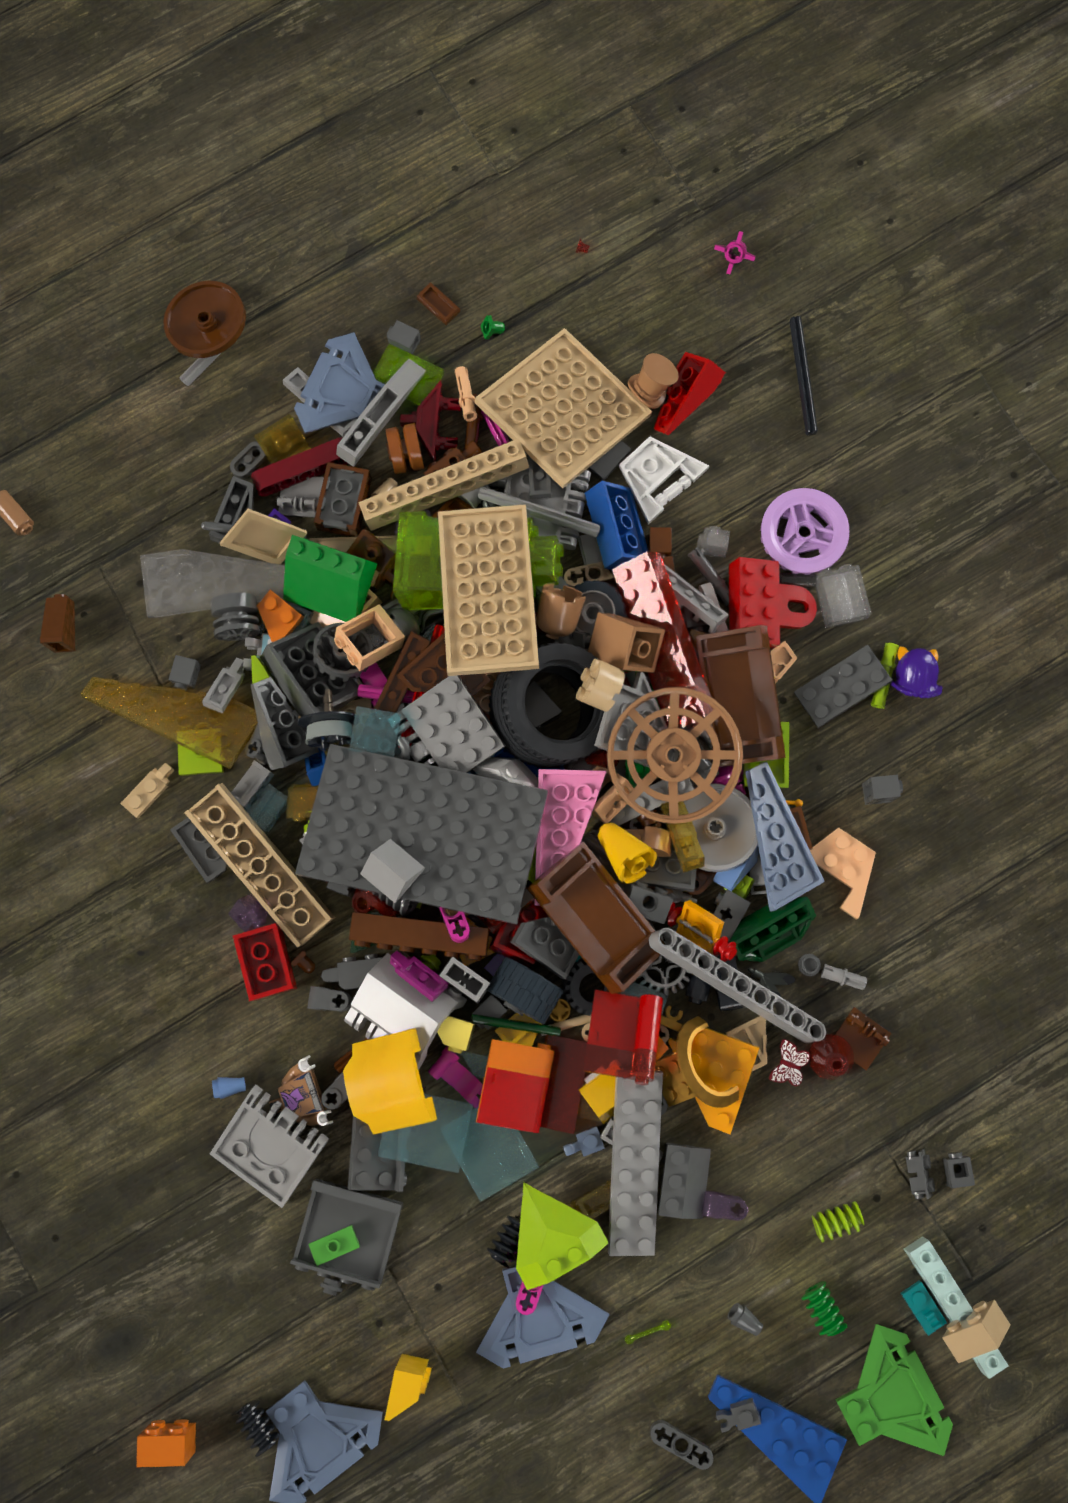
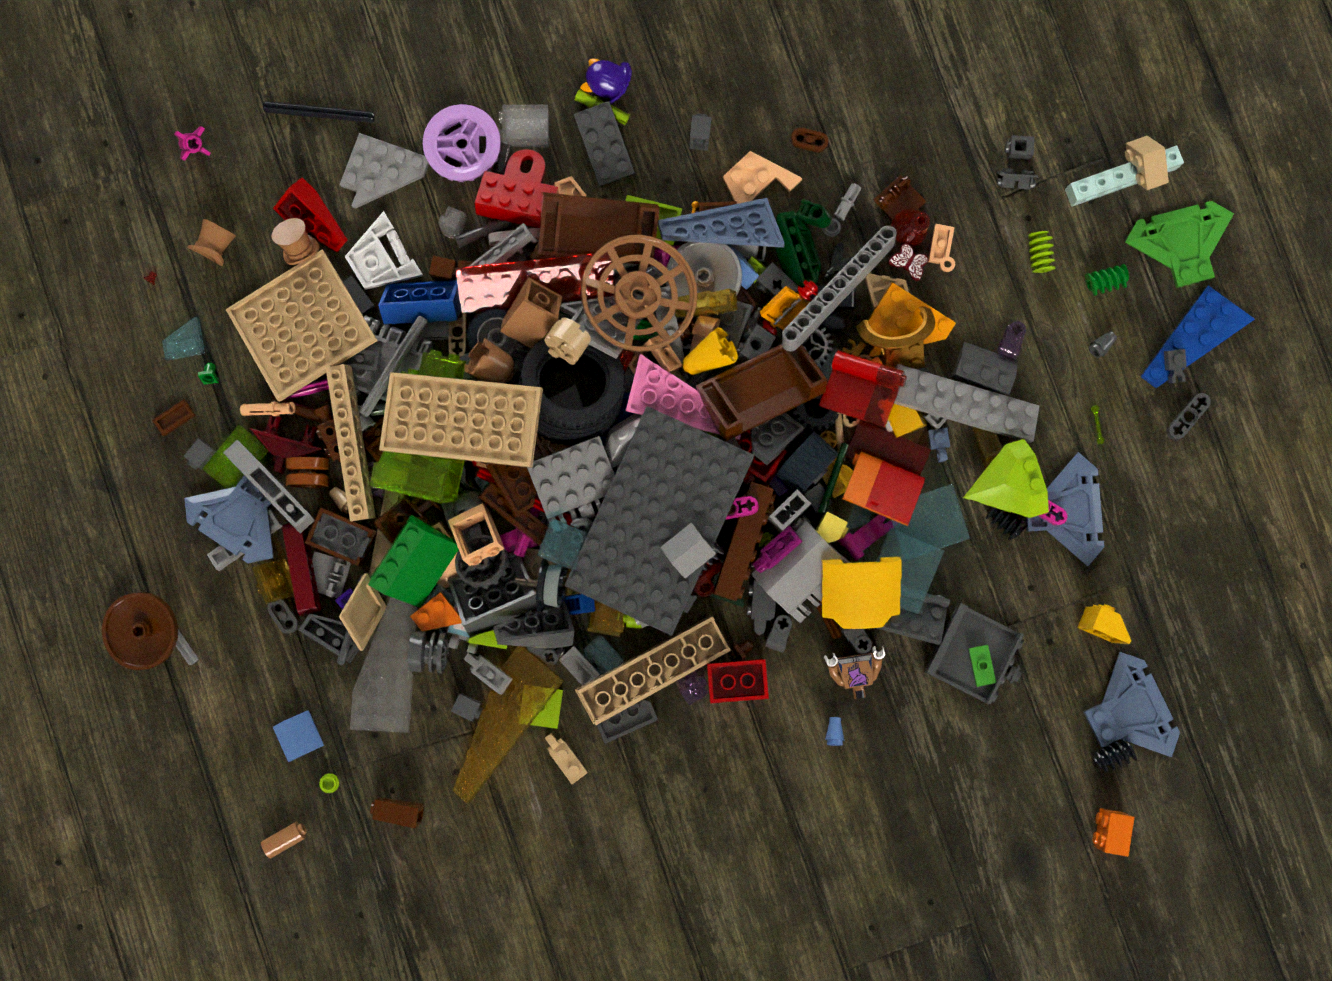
camera: 80 degrees left, 5 degrees up
light grey hinge [210,1085,329,1208] -> none
teal plate [901,1281,947,1336] -> none
none -> clear light blue wing [162,317,205,361]
none -> medium nougat hat [187,219,236,266]
none -> medium blue slope [273,710,324,762]
none -> lime plate [319,773,339,793]
none -> light grey wing [339,133,429,209]
none -> reddish brown plate [791,127,828,153]
none -> dark green piece [796,199,832,228]
none -> light nougat hinge [928,224,955,272]

